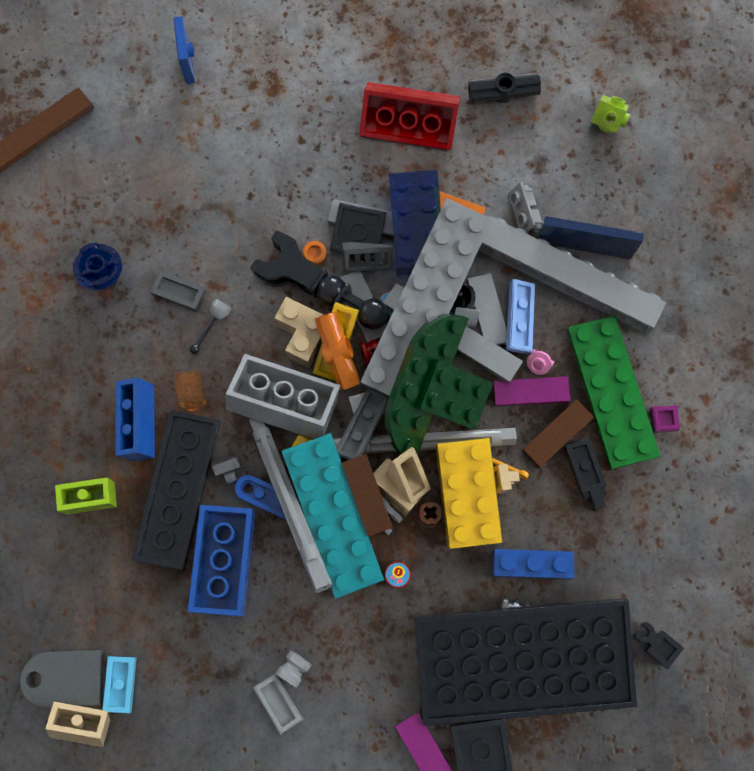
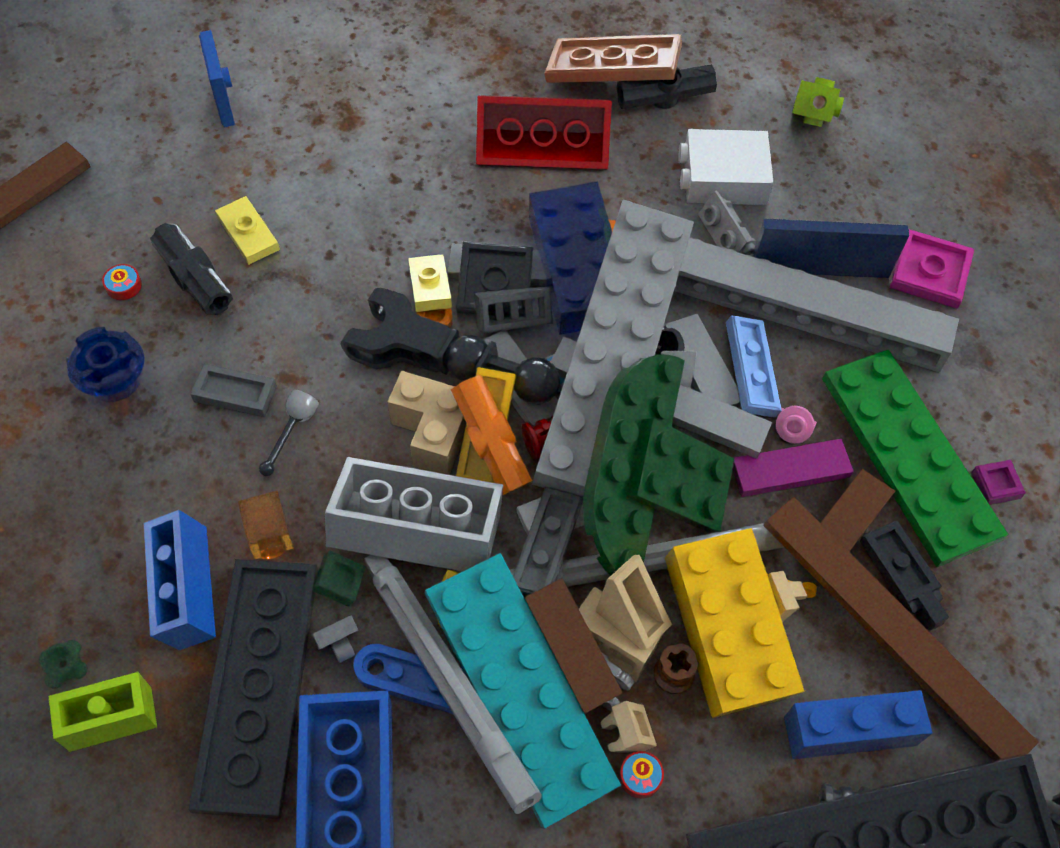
camera: 10 degrees left, 15 degrees down
none -> clear green plate [39,640,88,689]
none -> tile [102,264,142,300]
none -> black piece [150,223,233,315]
none -> light yellow plate [215,196,280,265]
none -> clear green plate [312,550,366,607]
none -> light yellow plate [408,254,452,312]
none -> nougat tile [545,34,682,83]
none -> tan tile [601,701,657,753]
none -> white brick [679,129,773,205]
none -> reddish brown tile [763,497,1038,761]
none -> dark pink tile [889,229,975,309]

